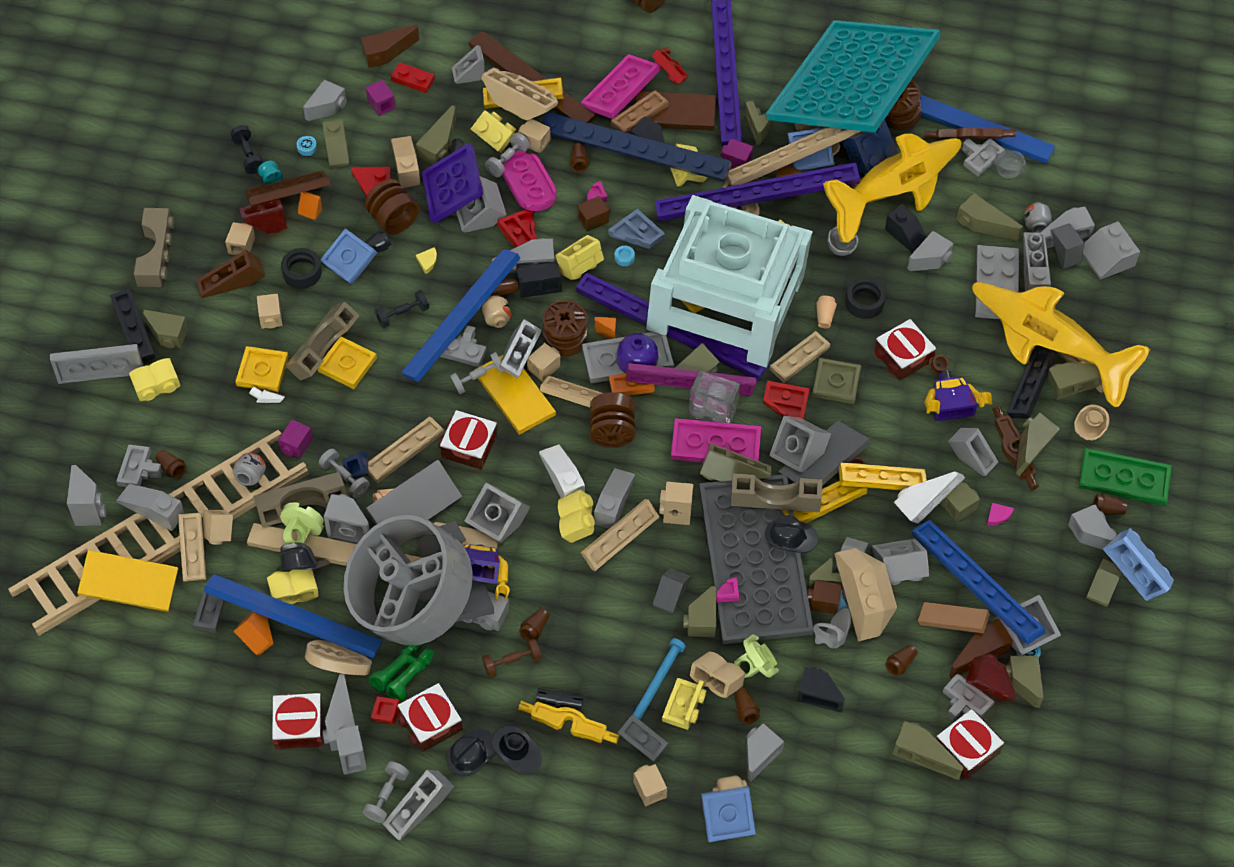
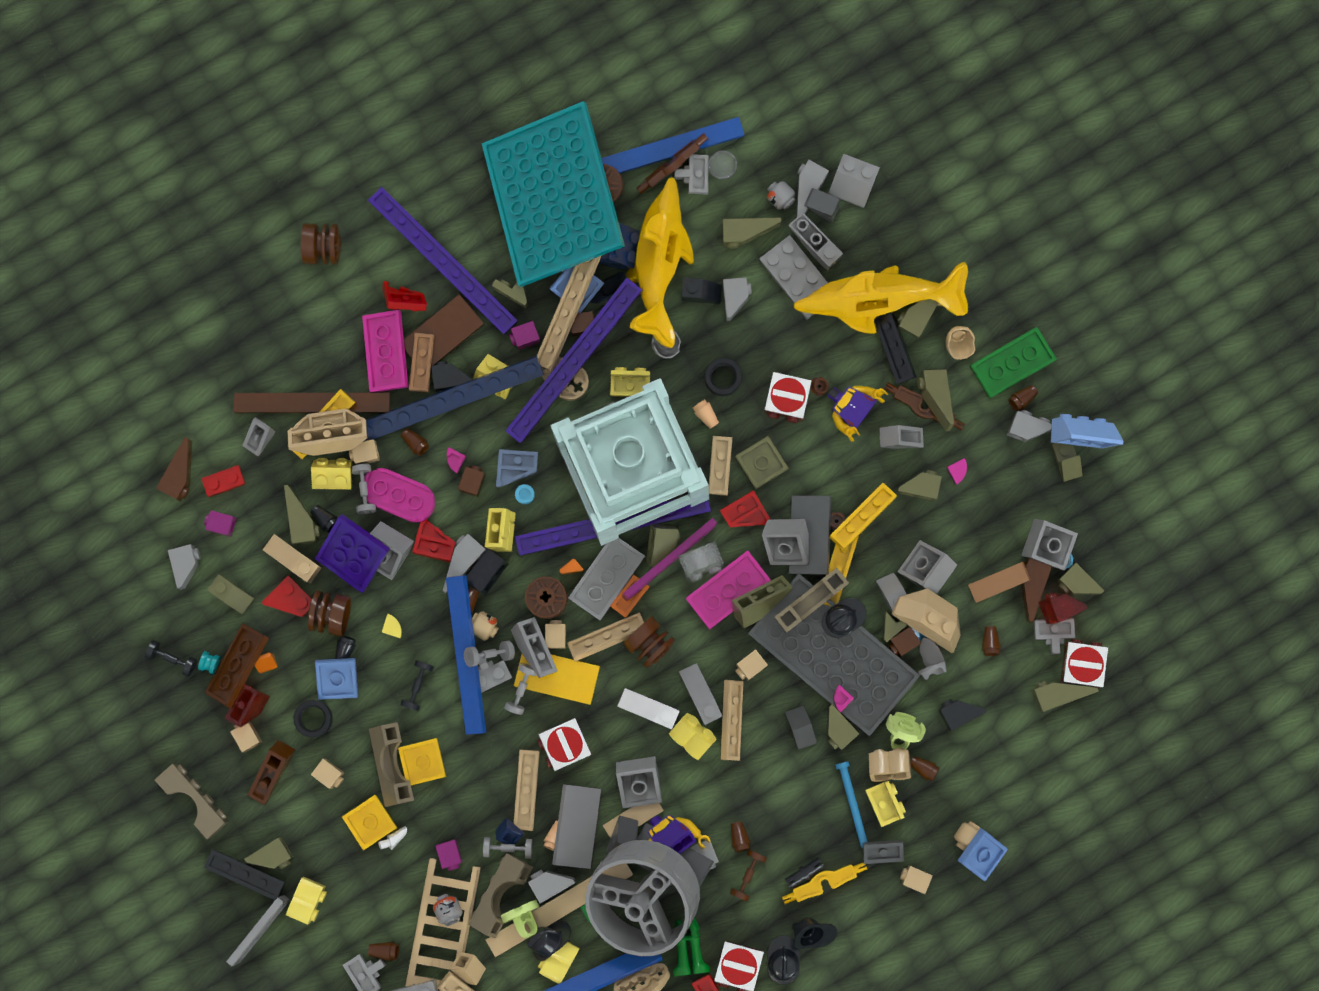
camera: 40 degrees left, 25 degrees up
medium azure tile [297,136,317,156] -> none
dark purple cylinder [616,333,659,374] -> none
light grey slope [746,723,784,782] -> none
white slope [894,472,965,524] -> none
blue tile [912,520,1045,645] -> none
none -> light grey wheel [464,641,515,667]

